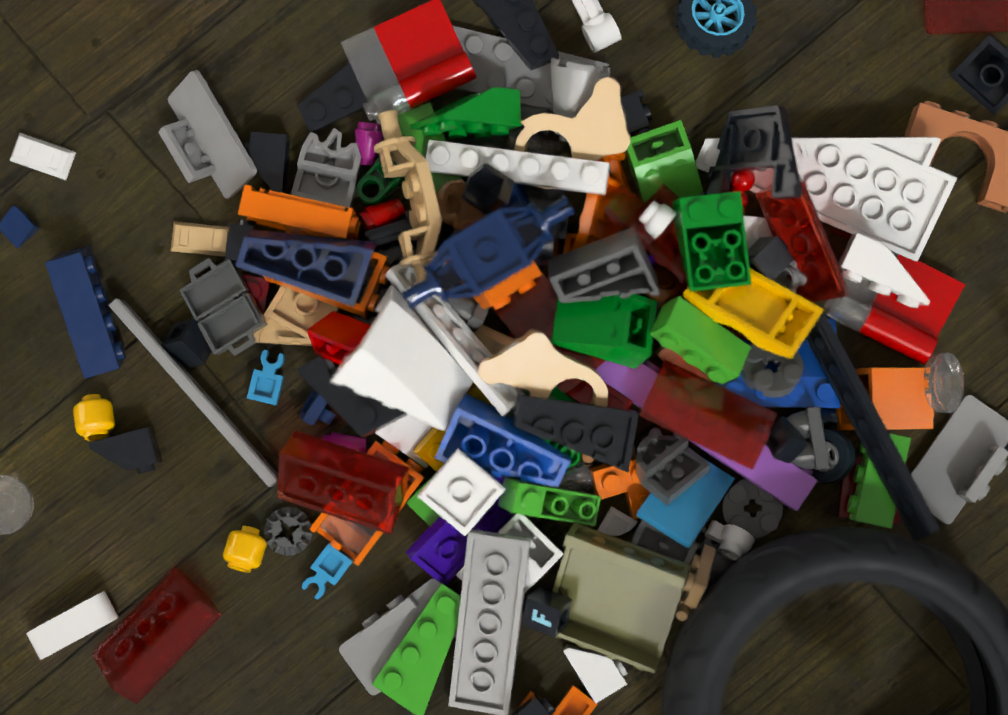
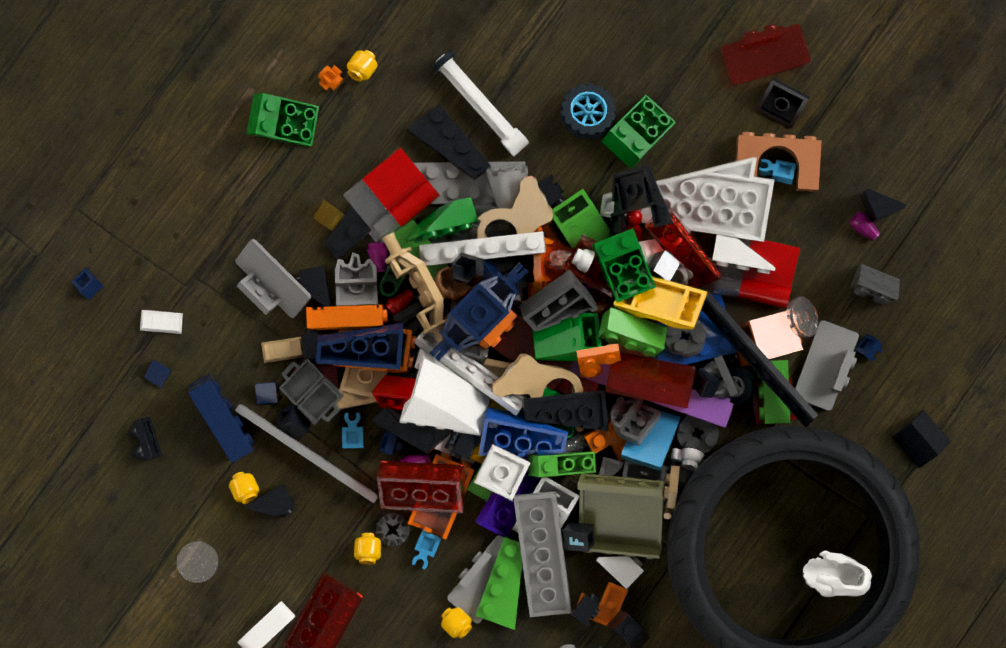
camera: 15 degrees left, 0 degrees up
none -> dark blue slope [255,382,278,404]
none -> clear yellow panel [313,199,344,232]
none -> yellow head [441,607,472,638]
none -> black brick [444,431,480,460]
none -> orange plate [576,344,621,378]
none -> green slope [601,95,676,169]
none -> dark azure plate [758,159,797,185]

